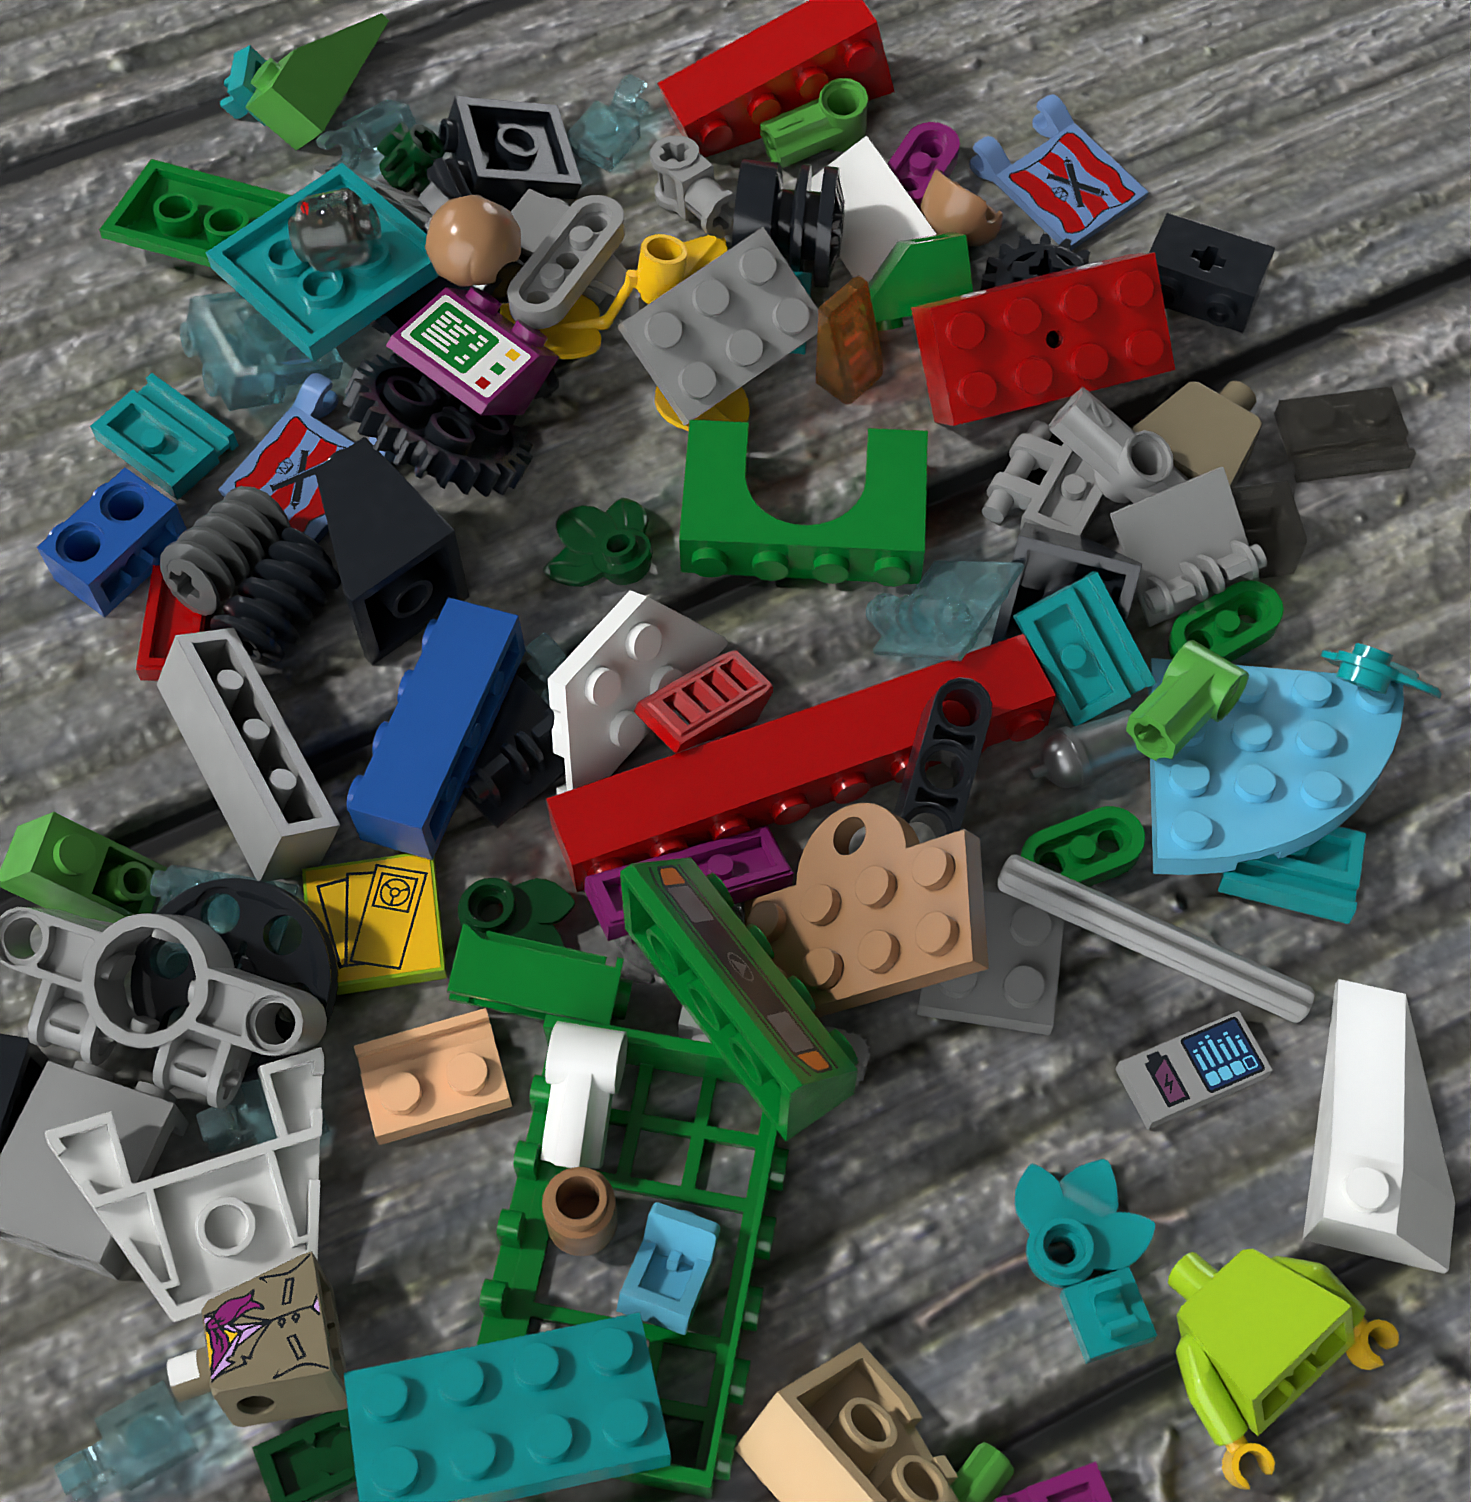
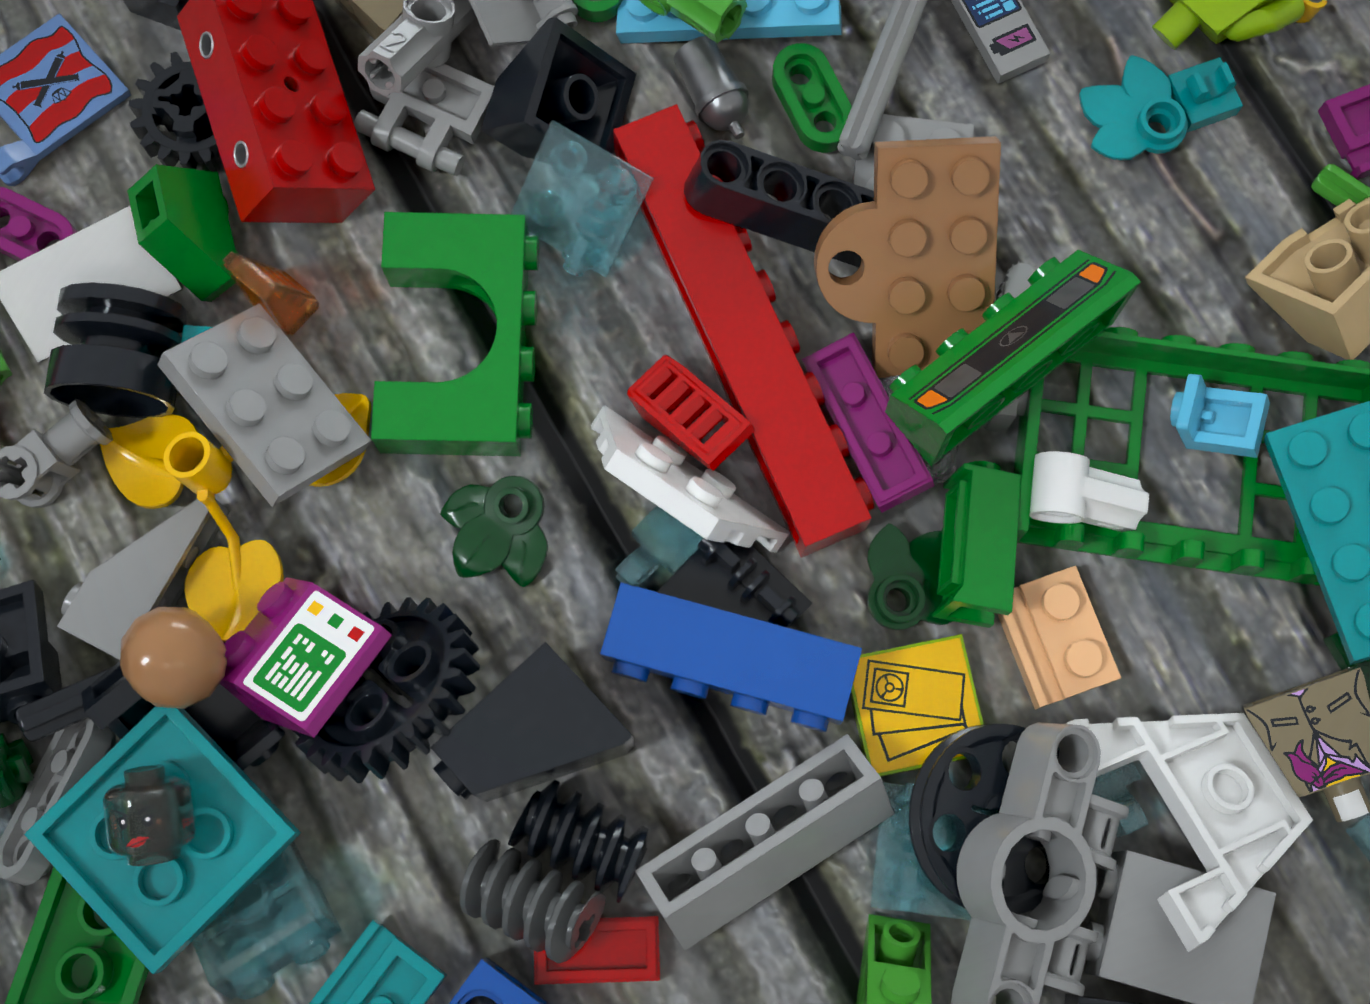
camera: 95 degrees left, 15 degrees up
flag [218,373,396,543] -> none
light grey plate [507,195,625,329] -> none
medium nougat brick [542,1167,618,1256] -> none
medium nougat hair [921,168,1003,246] -> none
teal plate [1013,571,1156,727] -> none

